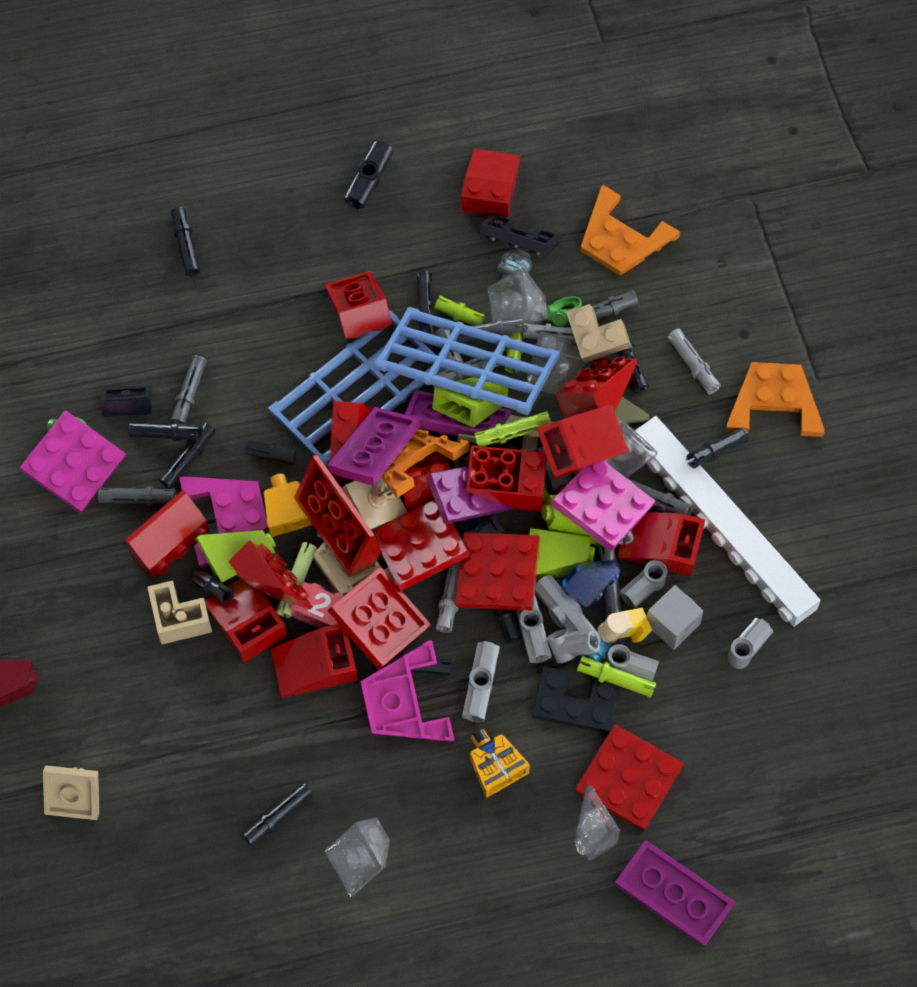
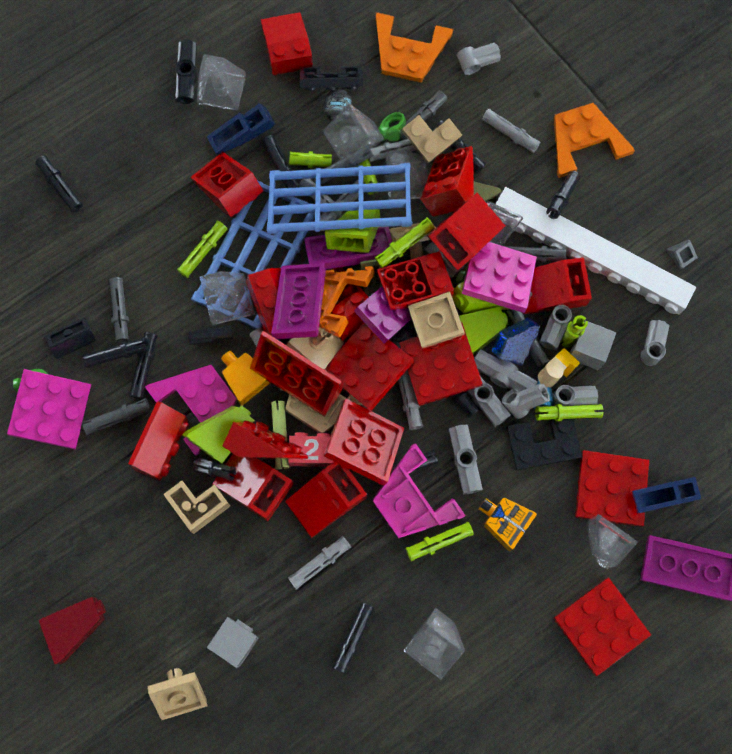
camera: 30 degrees left, 10 degrees up
none -> lime pin [177,221,228,278]
none -> clear slope [197,54,246,111]
none -> clear slope [200,271,255,325]
none -> dark blue slope [207,103,276,154]
none -> light grey head [207,617,259,668]
none -> light grey pin [288,536,351,590]
none -> lime pin [406,522,474,561]
none -> tan tile [408,292,465,349]
none -> light grey piece [457,43,501,75]
none -> red plate [553,578,651,676]
none -> lime pin [560,315,588,348]
none -> dark blue slope [632,477,702,513]
none -> dark grey slope [666,240,698,269]

